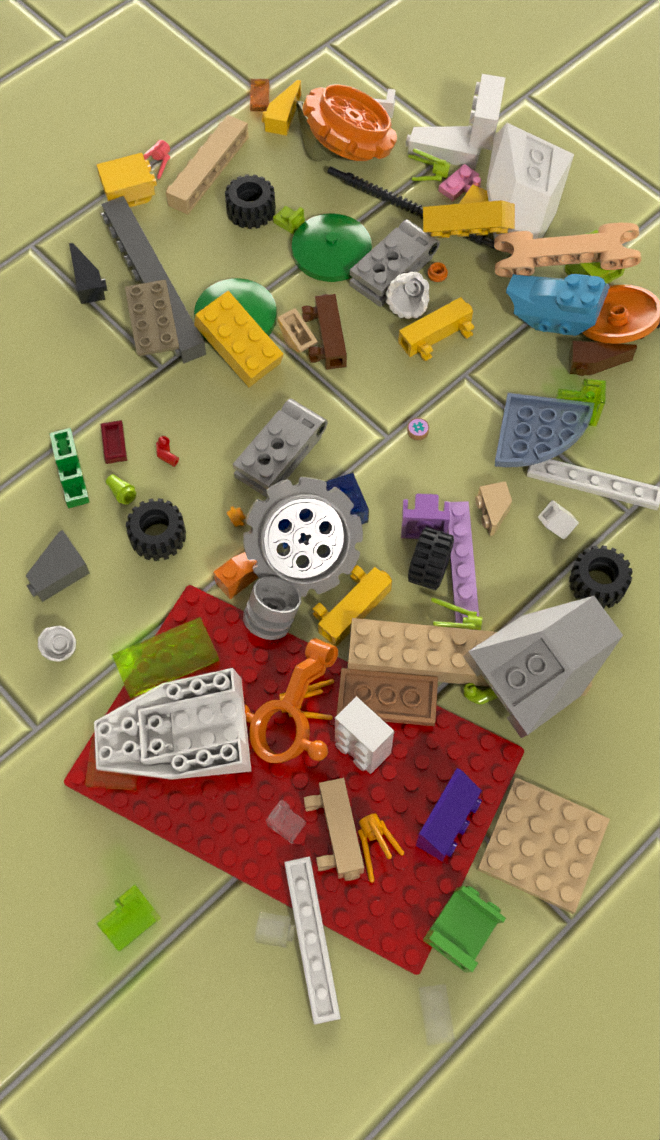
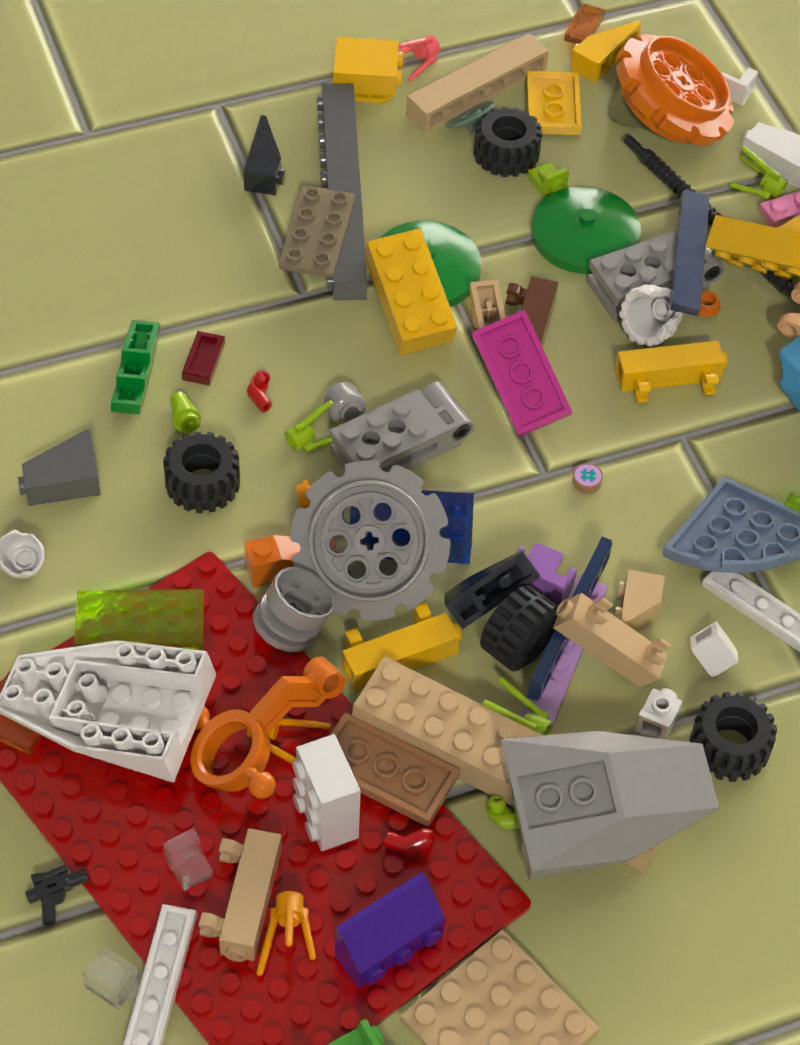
camera: 20 degrees right, 10 degrees down
none -> black piece [25,865,90,925]
none -> lime plant [284,400,334,454]
none -> light grey head [323,382,366,425]
none -> red arm [383,827,435,857]
none -> black slope [444,550,541,629]
none -> sand green dish [446,101,495,131]
none -> dark pink plate [472,310,572,438]
none -> yellow plate [526,71,582,135]
none -> dark blue tile [527,537,613,701]
none -> tan brick [553,593,671,688]
none -> white brick [635,688,682,739]
none -> dark blue tile [670,189,710,316]

